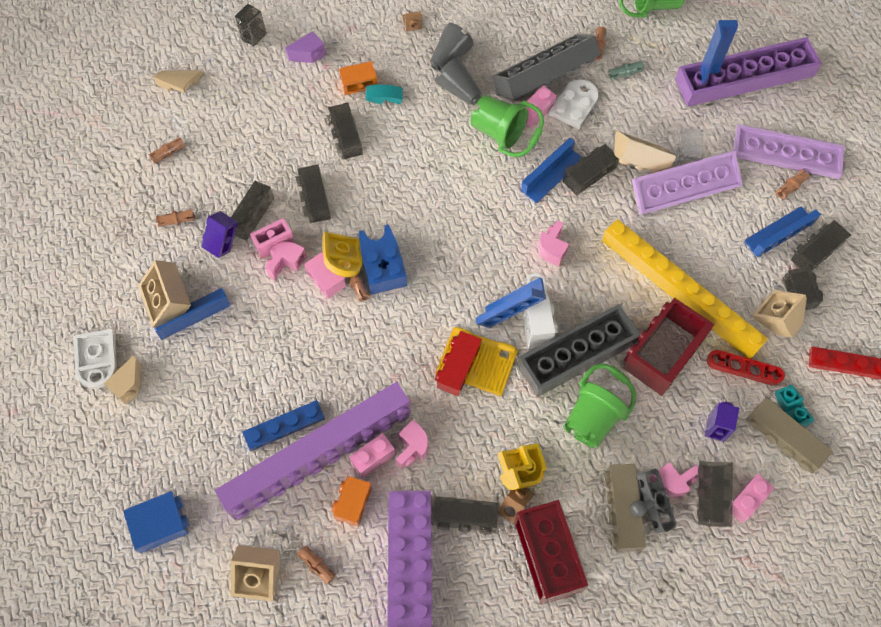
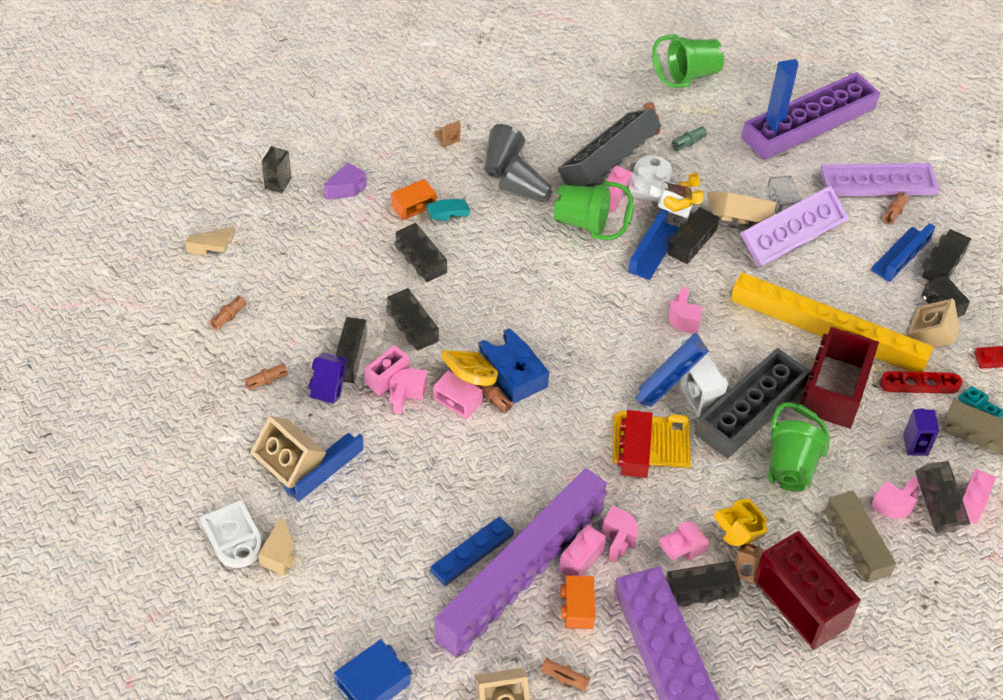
camera: 20 degrees left, 15 degrees down
dark grey piece [630,468,676,532] -> none
none -> torso [648,172,703,218]
none -> bright pink brick [659,521,709,561]

